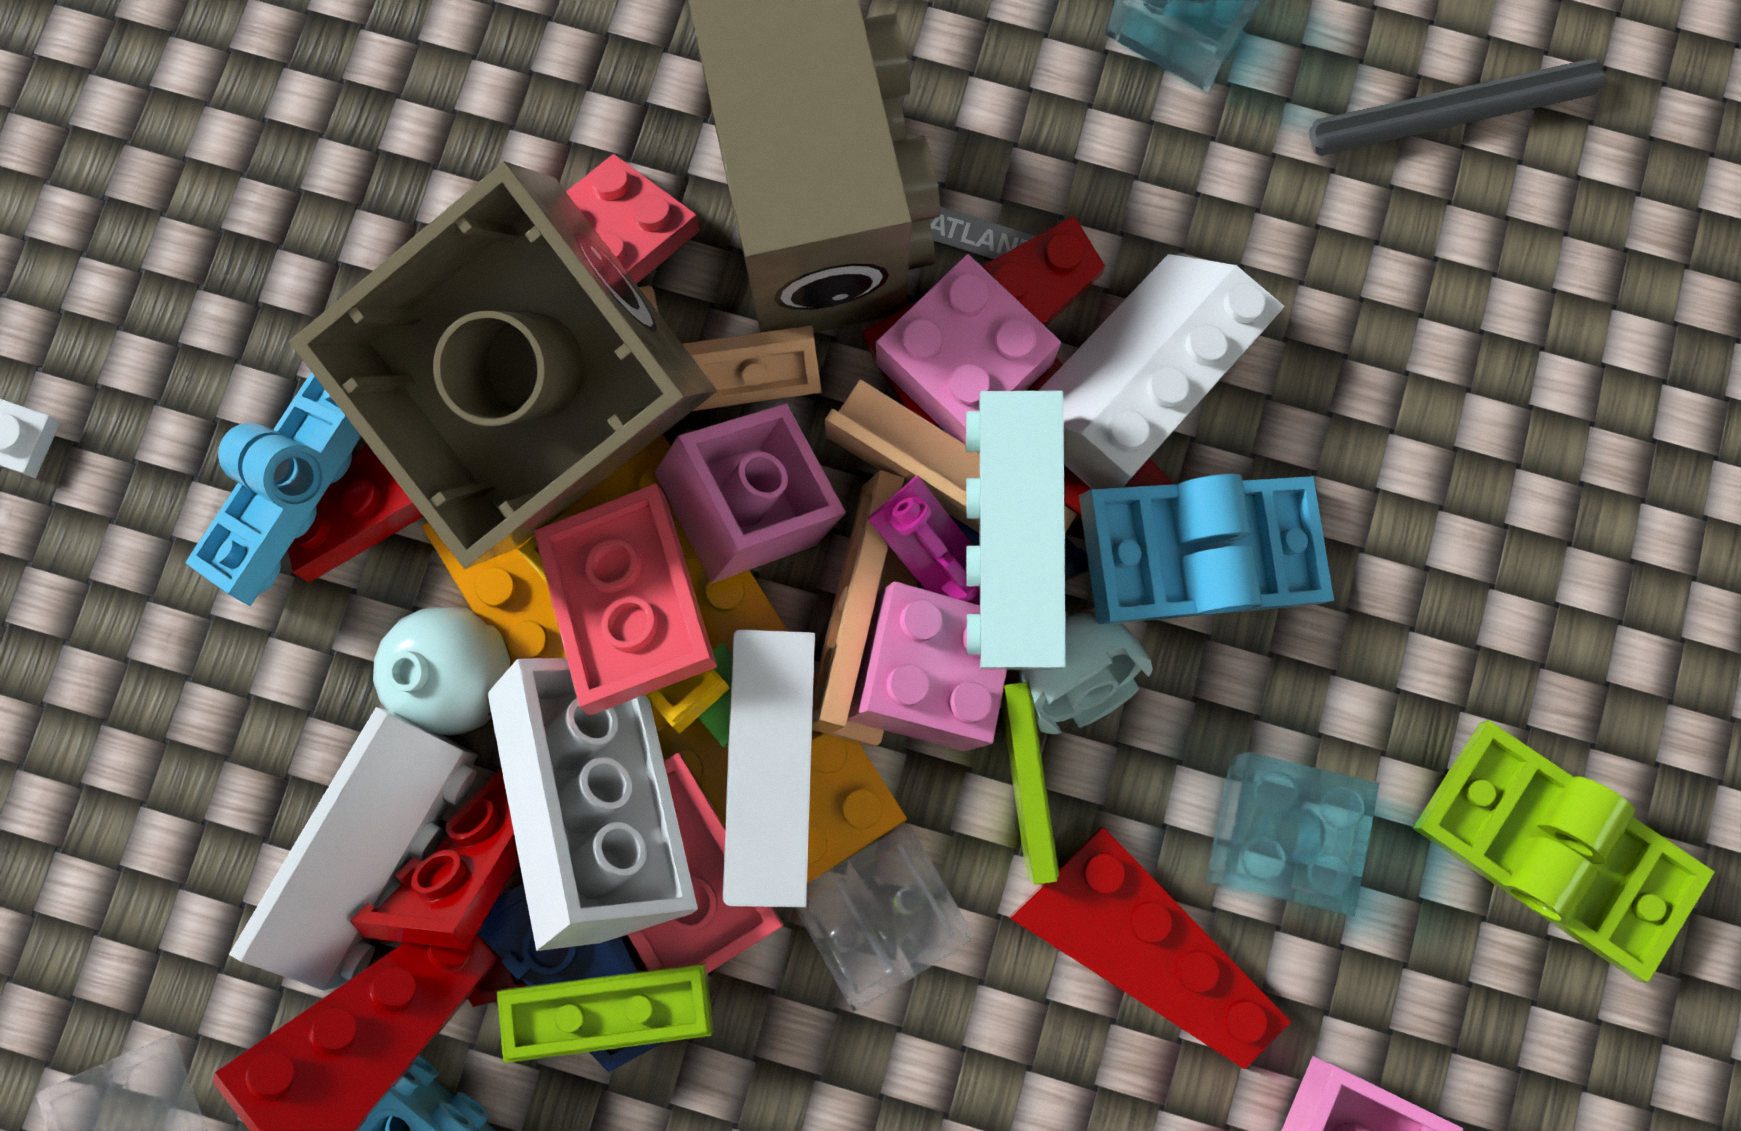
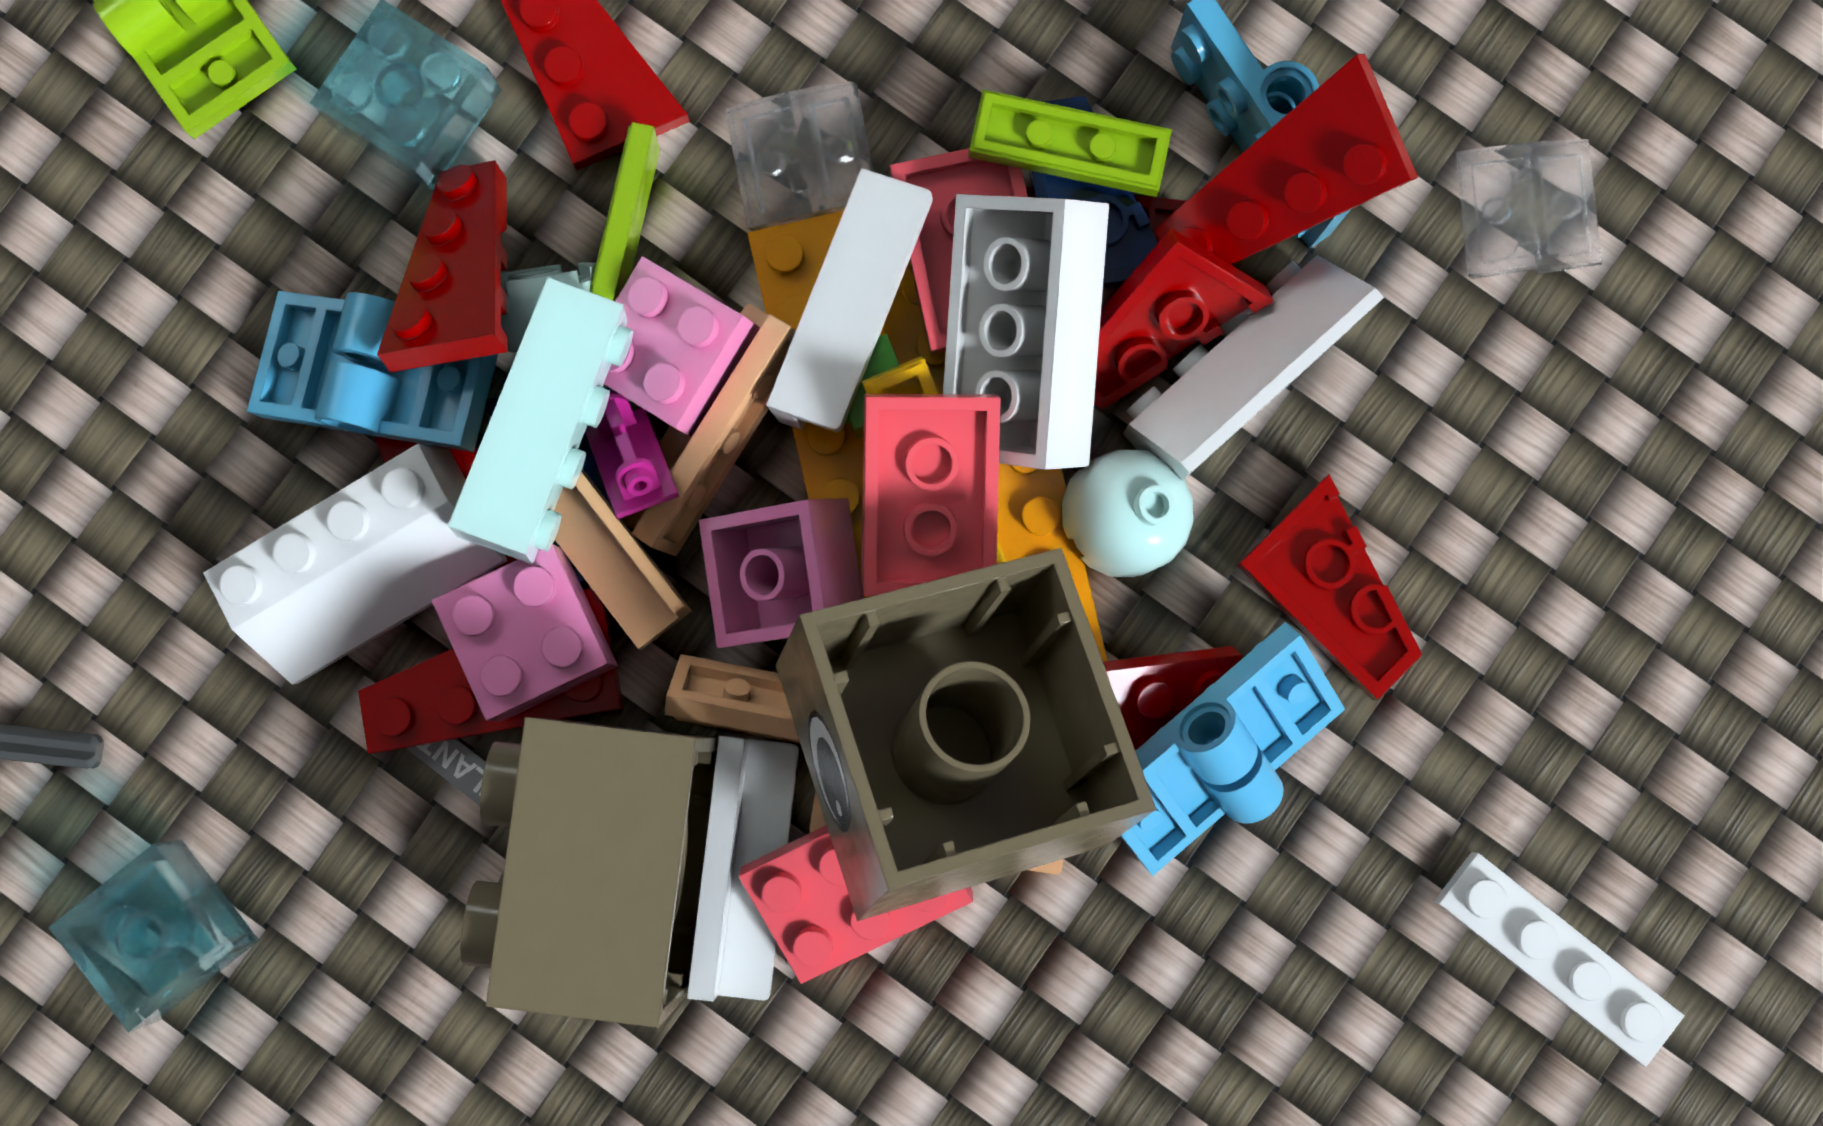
camera: 160 degrees left, 5 degrees up
none -> red wing [377,160,507,372]
none -> white panel [687,736,799,1002]
none -> red wing [1236,474,1423,700]

